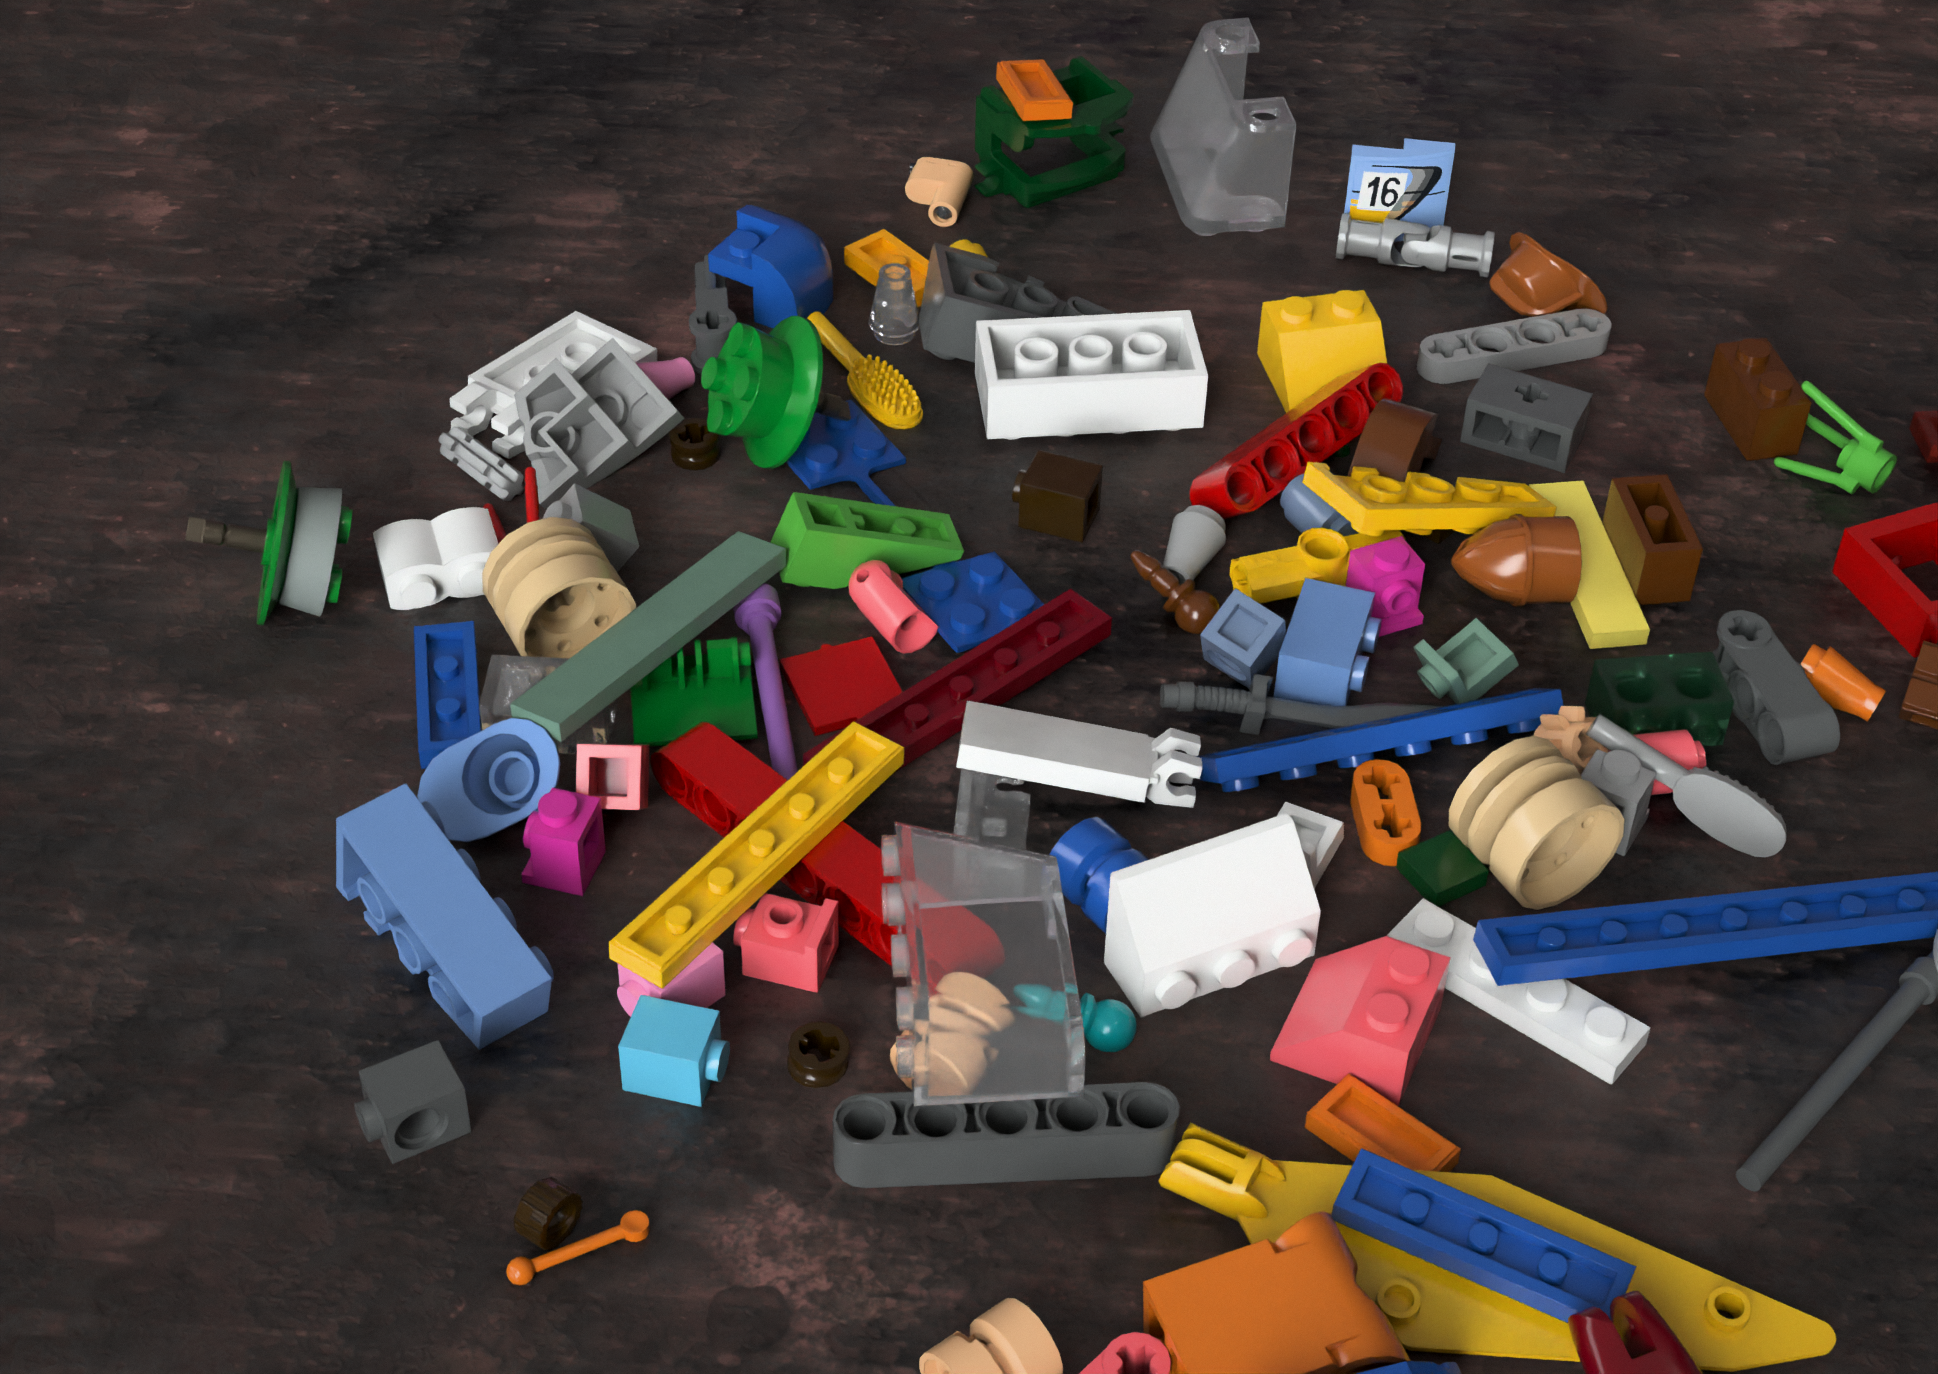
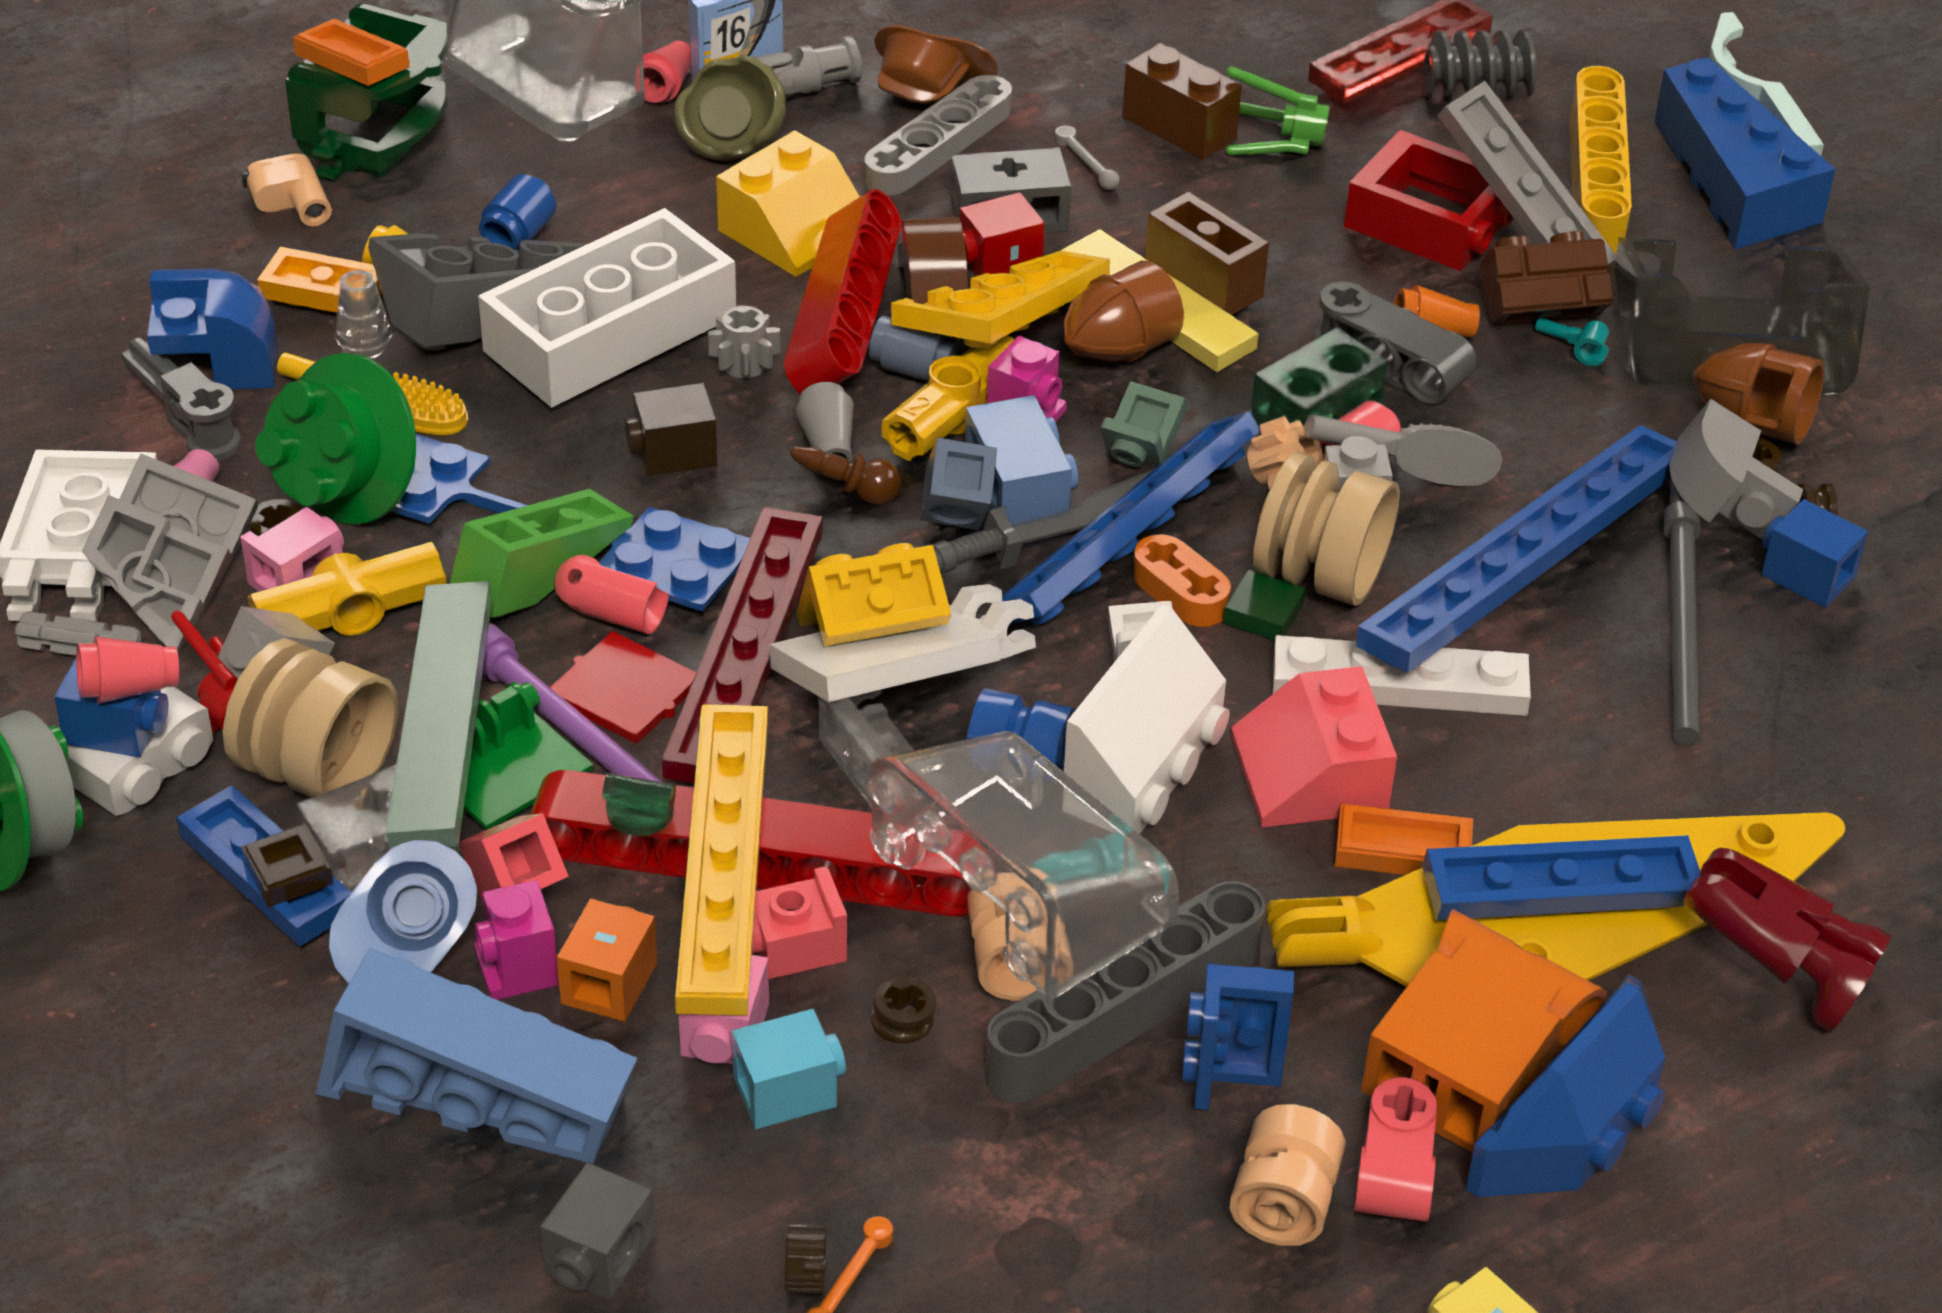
camera: 35 degrees left, 0 degrees up
none -> blue brick [54,658,169,758]
none -> coral cone [76,636,179,704]
none -> bright pink brick [240,507,344,592]
none -> dark brown tile [241,824,333,908]
none -> yellow piece [248,542,447,636]
none -> blue brick [479,174,556,250]
none -> orange brick [557,898,657,1022]
none -> clear green plate [602,773,676,836]
none -> coral cone [632,40,691,103]
none -> olive piece [673,55,786,161]
none -> light grey gear [708,306,781,378]
none -> yellow bracket [796,543,952,647]
none -> red brick [960,192,1045,276]
none -> light grey hinge [1055,126,1120,191]
none -> blue bracket [1182,964,1294,1110]

